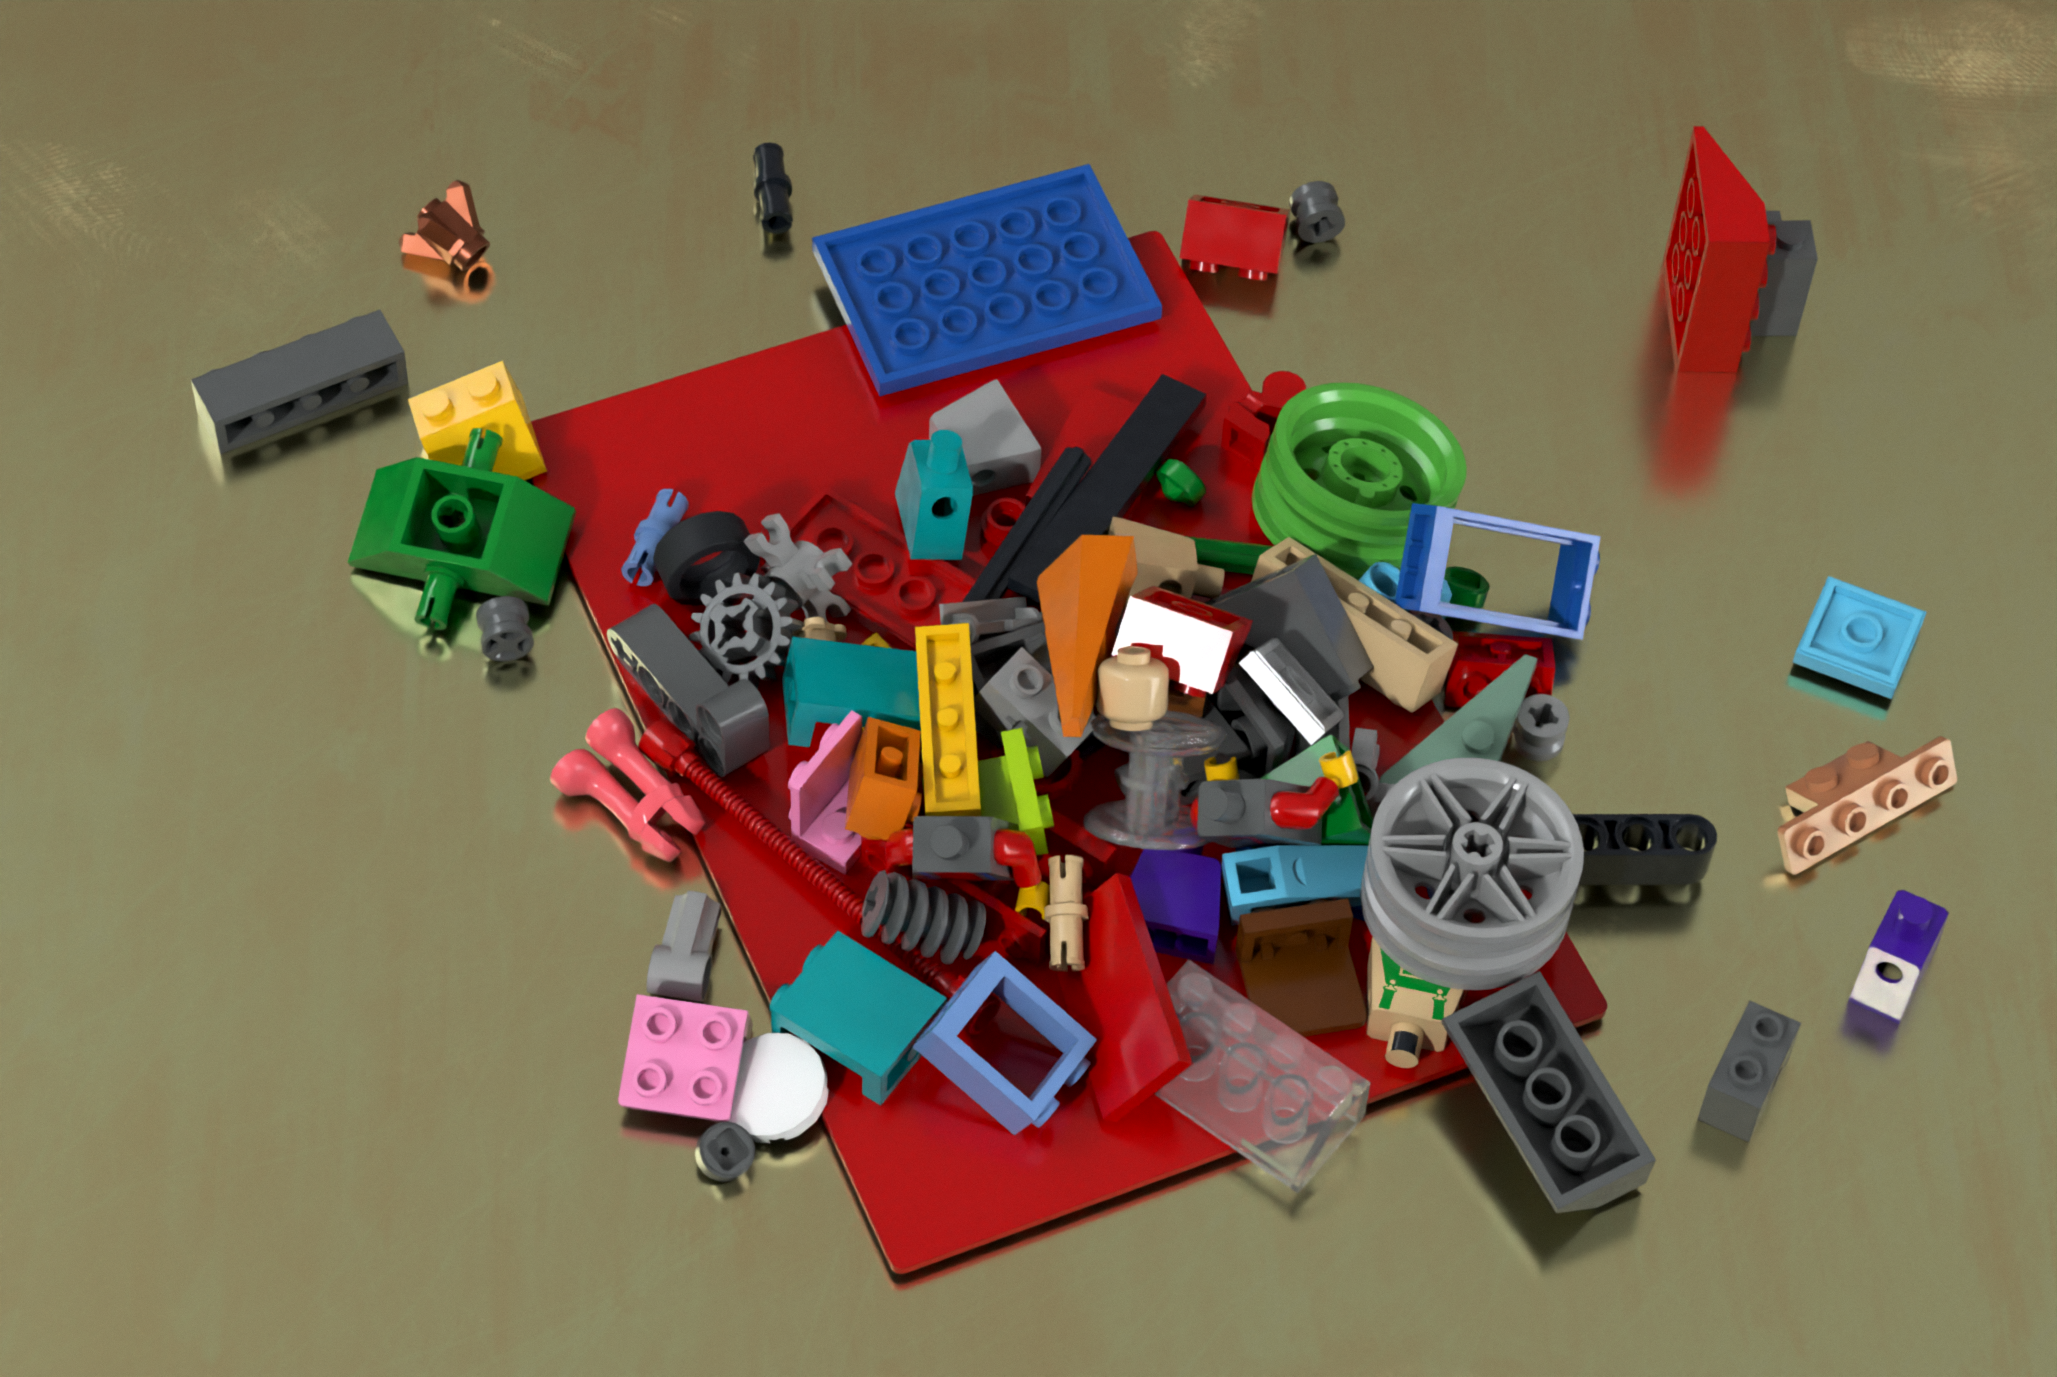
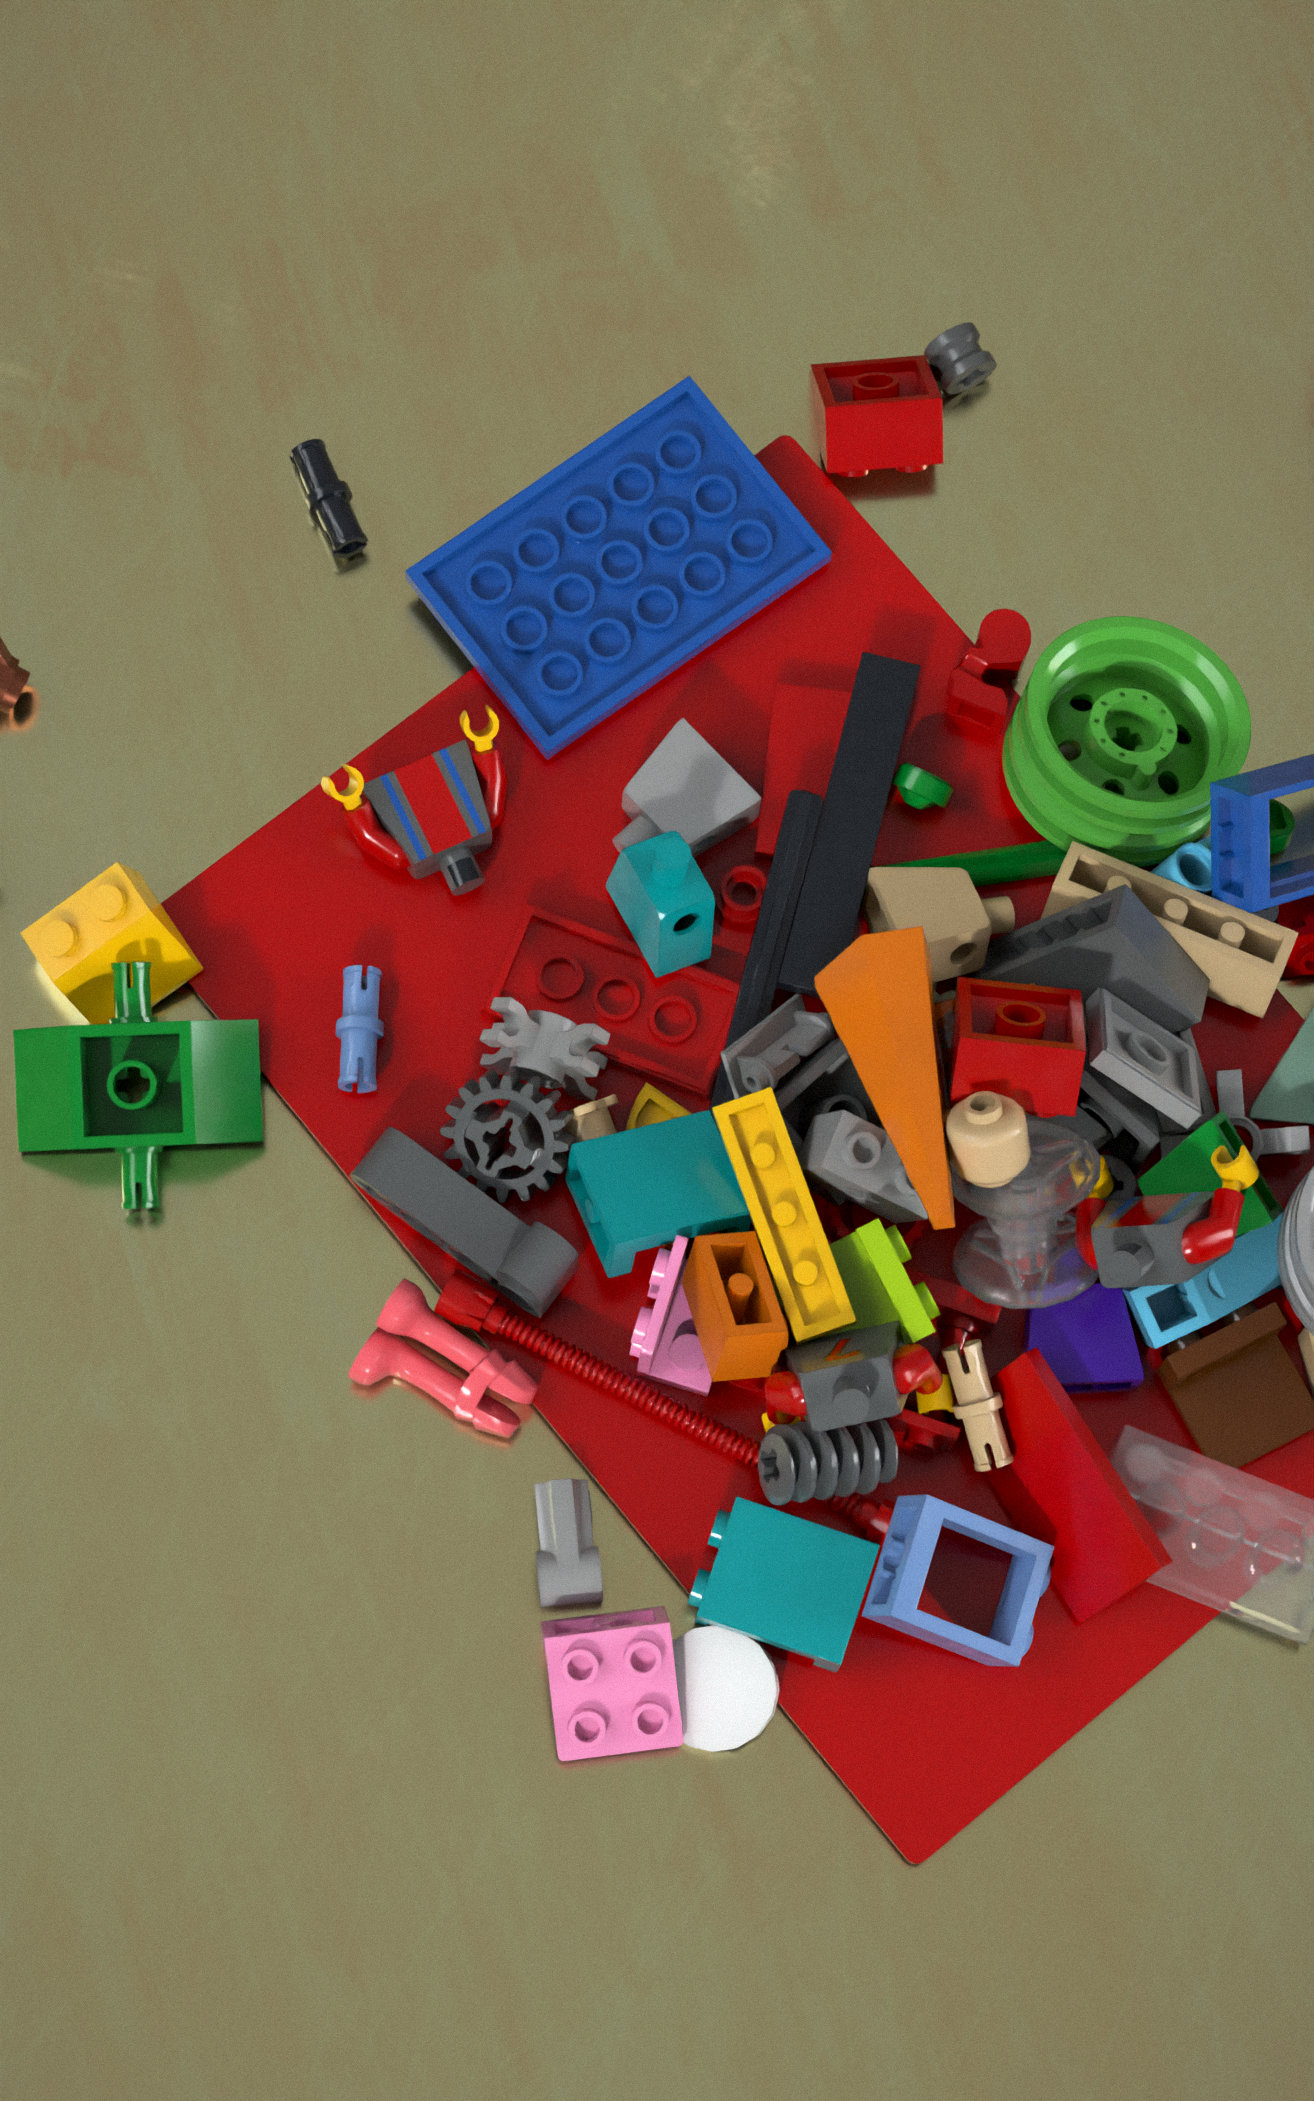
camera: 20 degrees left, 20 degrees up
dark grey wheel [476,596,534,661] -> none
black tyre [653,511,760,606] -> none
dark grey tile [695,1122,755,1182] -> none
none -> torso [321,705,508,895]

